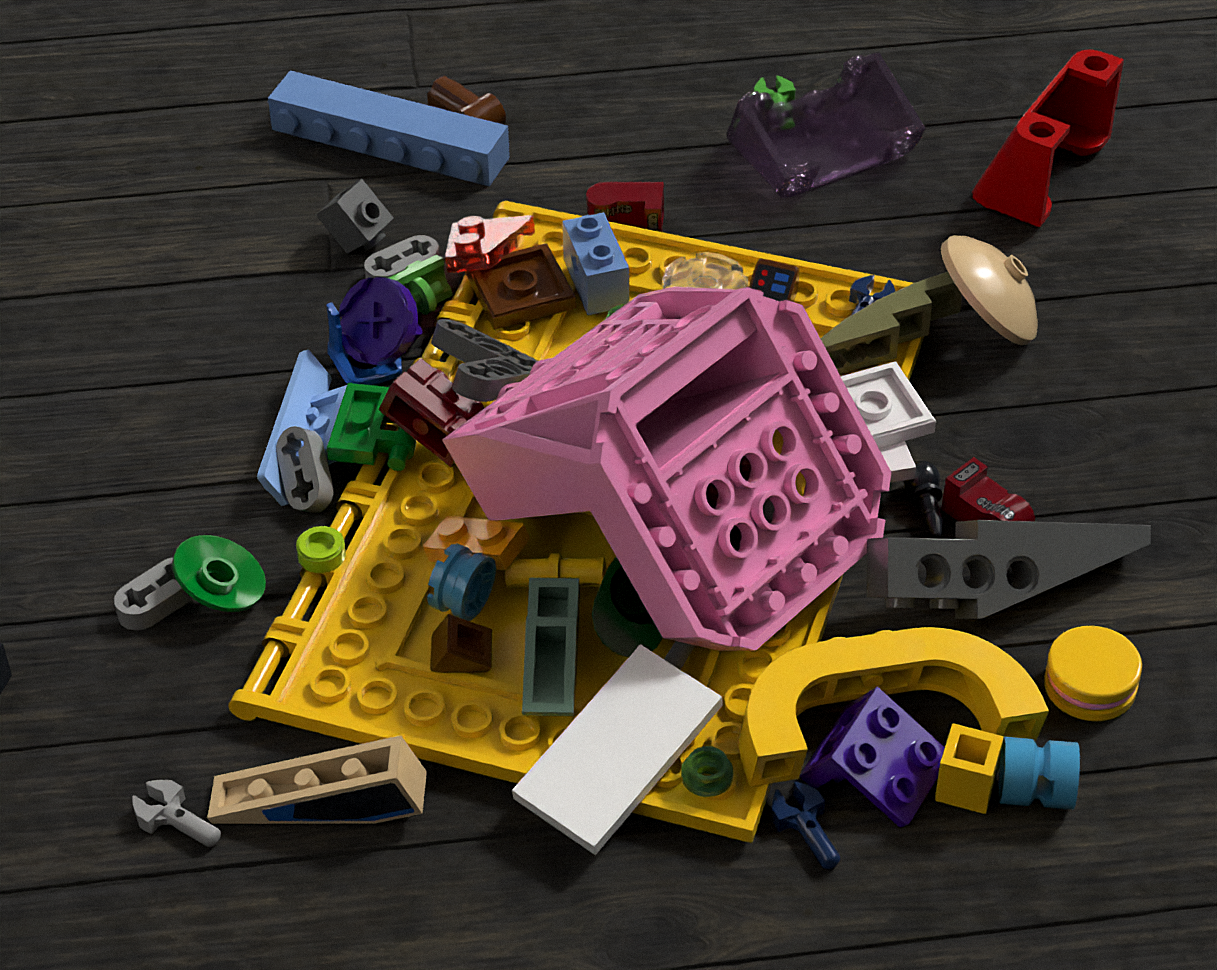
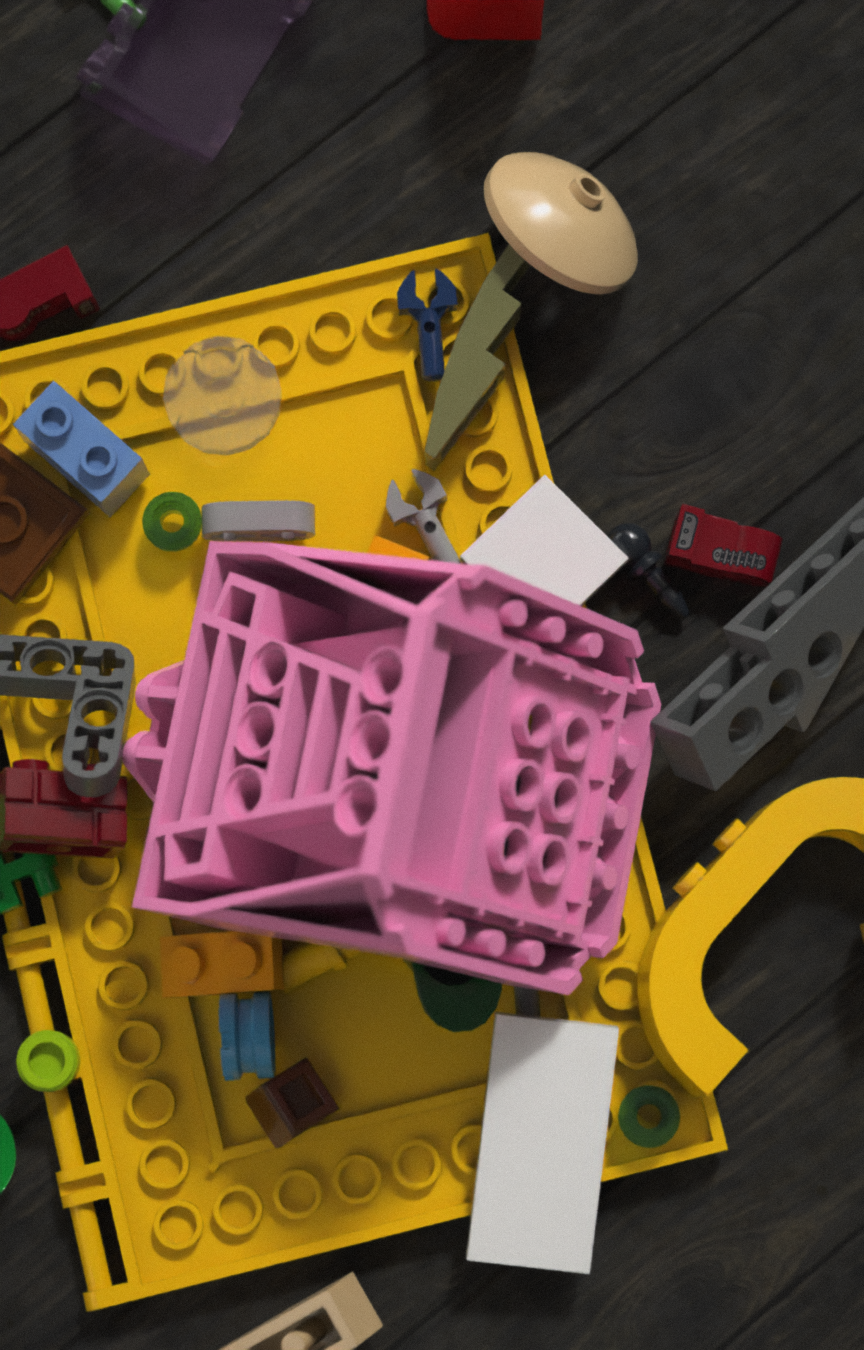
camera: 30 degrees left, 35 degrees up
sand green slope [522,578,580,716] -> none
slope [749,259,800,302] -> none
dark blue bar [771,782,841,870] -> none
dark purple bracket [799,686,945,827] -> none
white tile [841,361,936,448] -> none

